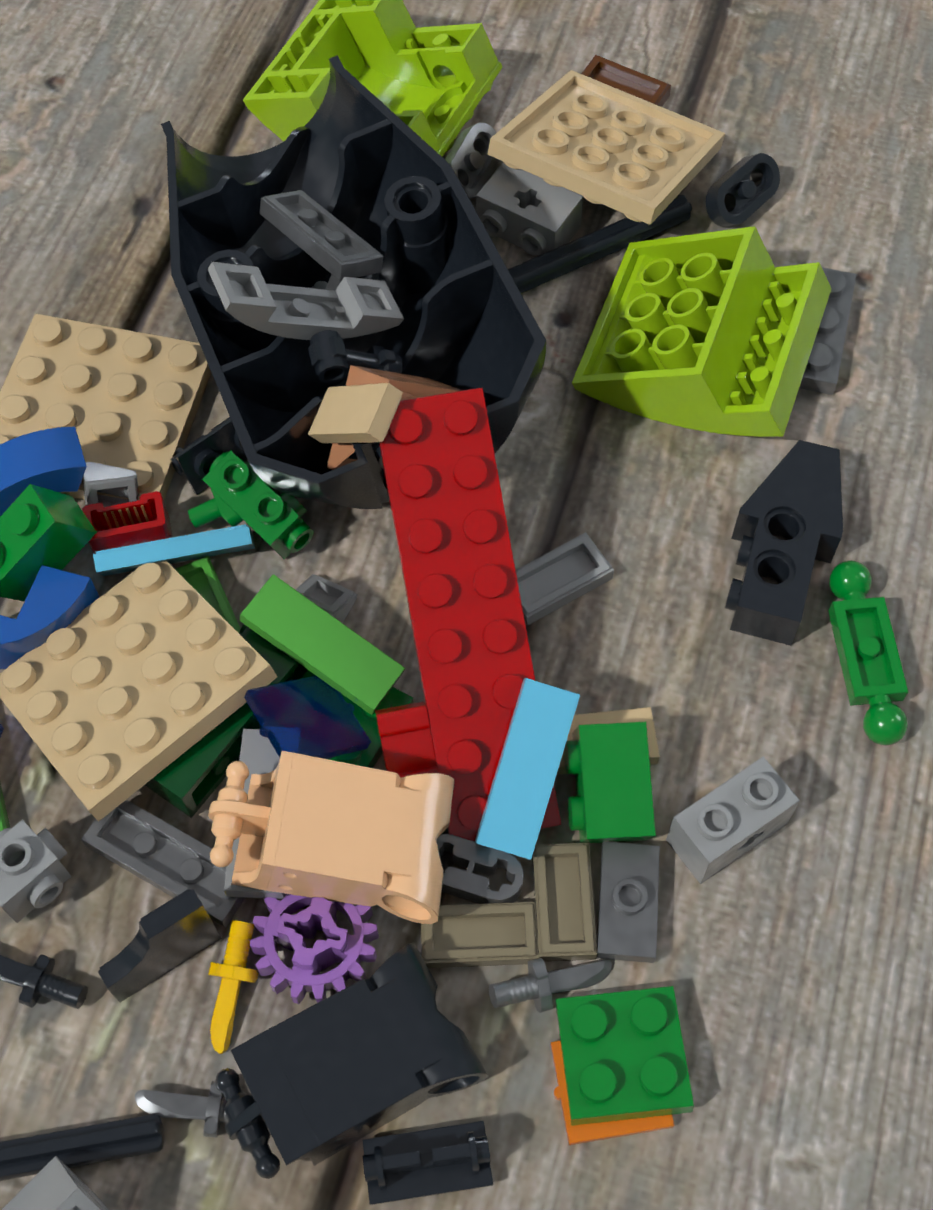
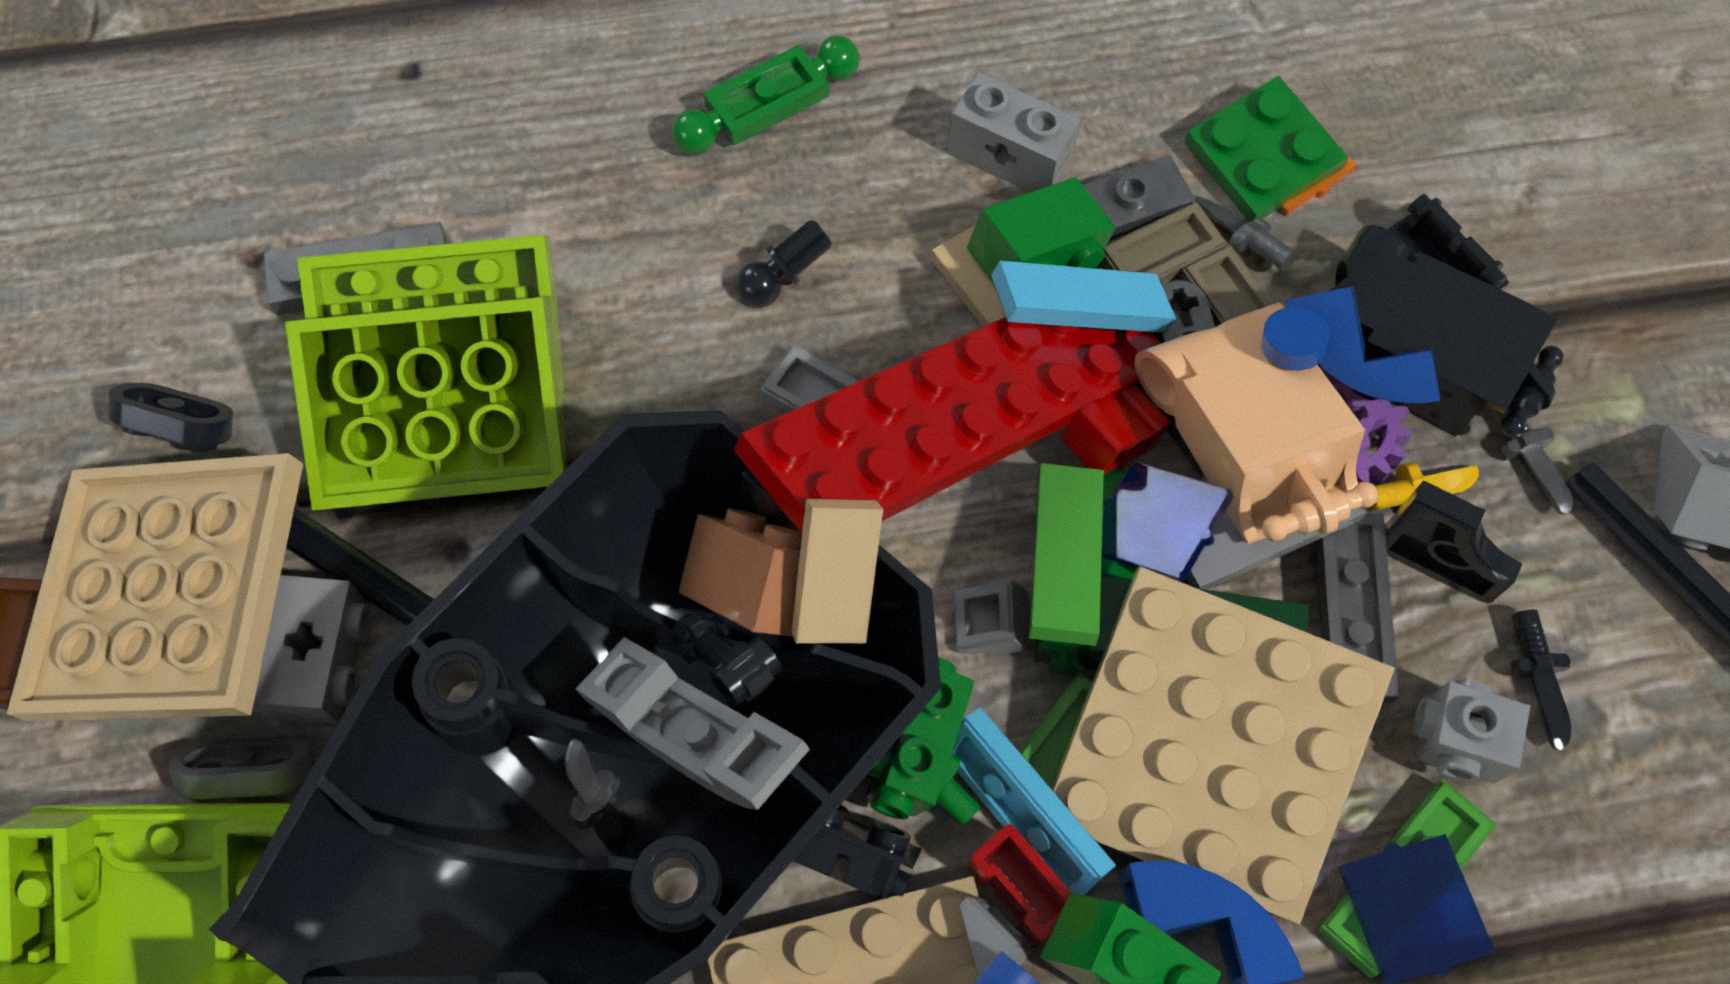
camera: 120 degrees left, 5 degrees up
flat silver tile [260,190,384,281] -> none
black brick [725,440,843,646] -> none
none -> black axle [735,220,832,308]
none -> blue tile [1261,307,1330,371]
none -> blue brick [1285,286,1441,403]

